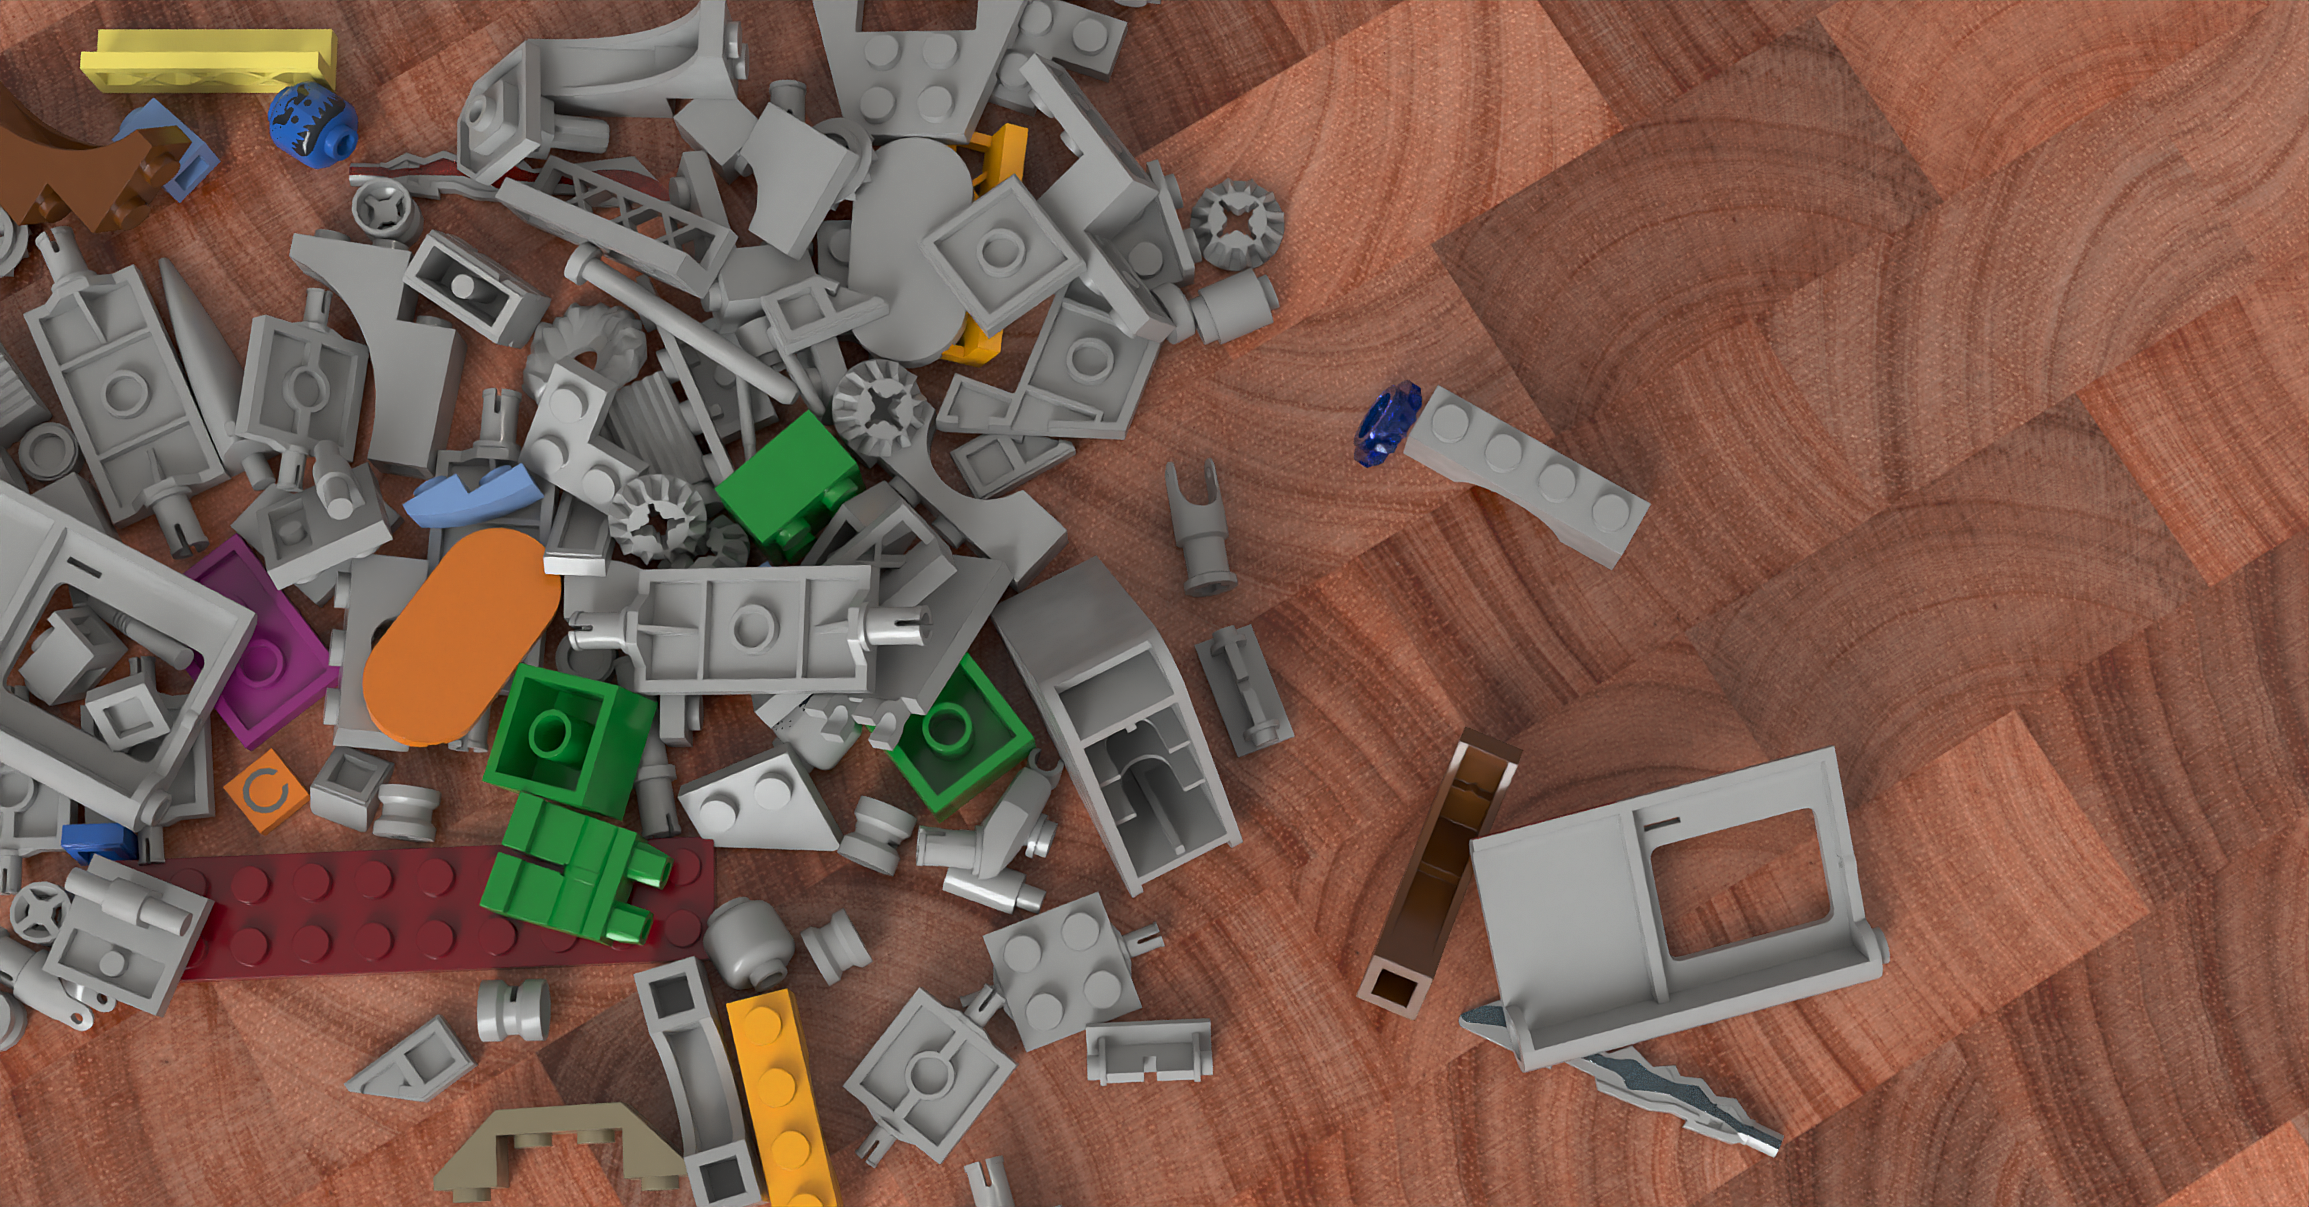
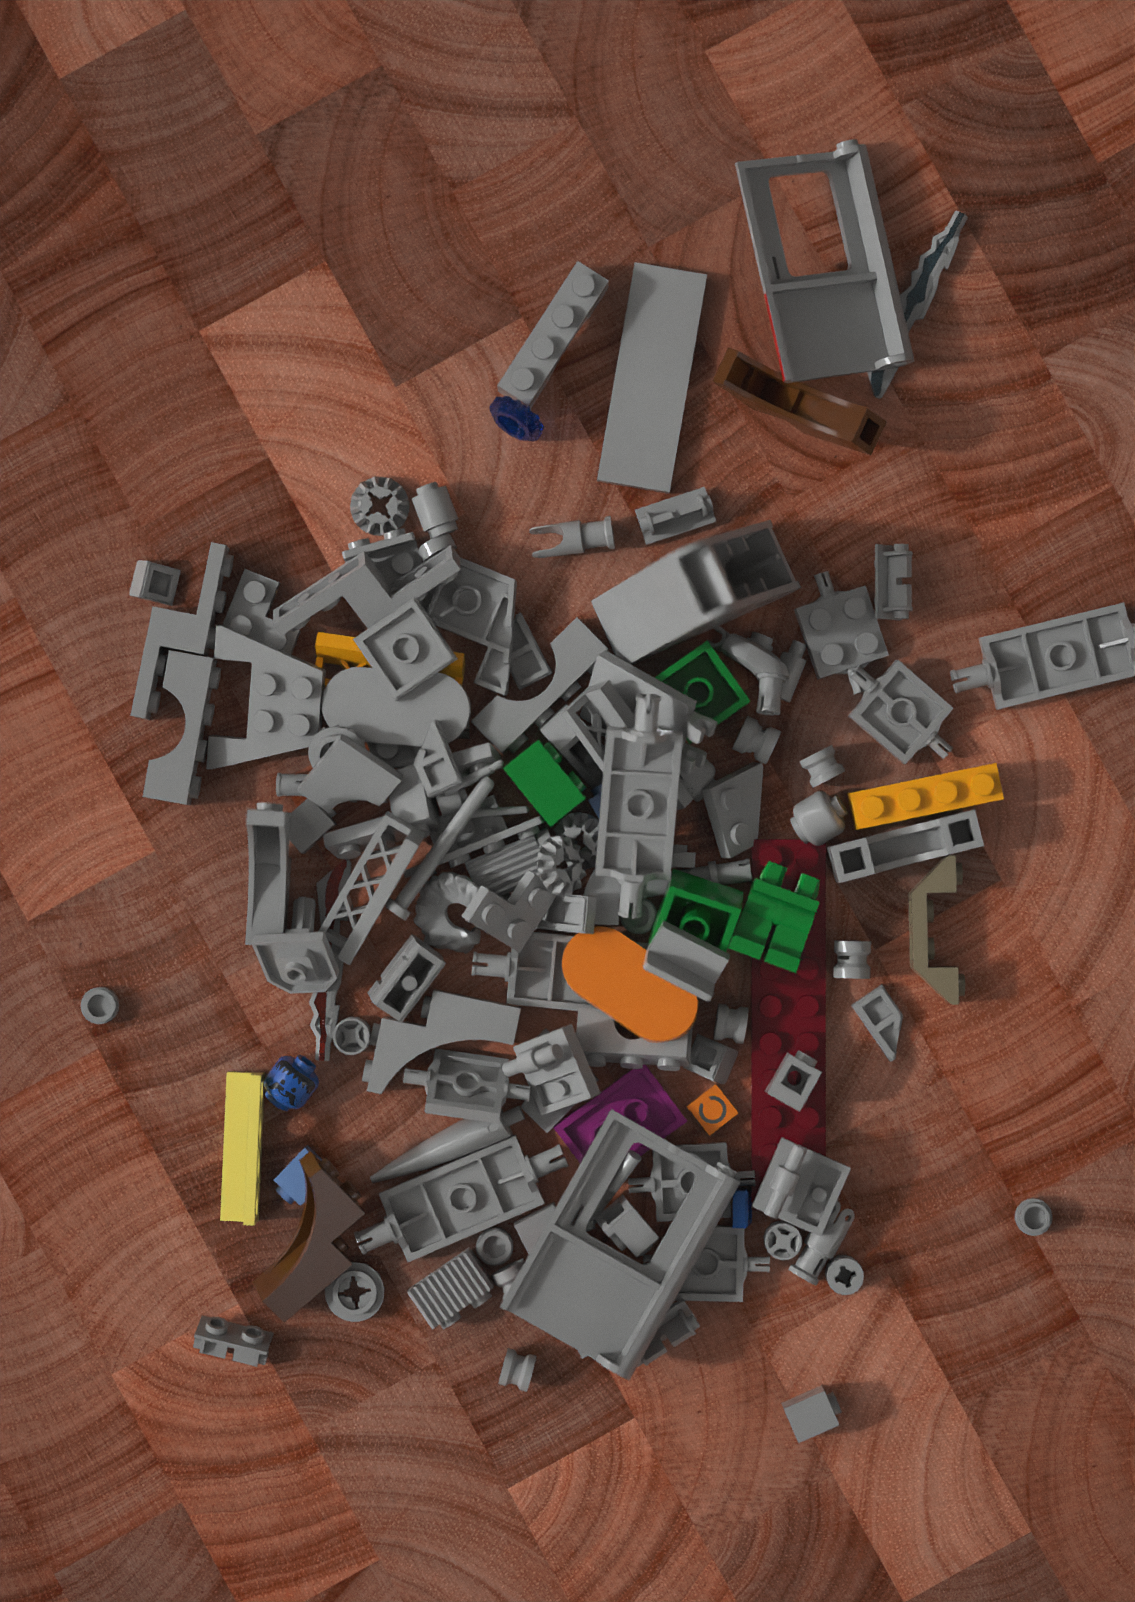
camera: 85 degrees left, 10 degrees up
light grey tile [85,670,173,753] -> none
medium blue slope [402,463,545,528] -> none
light grey gear [832,359,927,457] -> none
none -> light grey tile [597,262,707,494]
none -> light grey panel [643,920,730,1002]
none -> light grey brick [765,1050,822,1112]

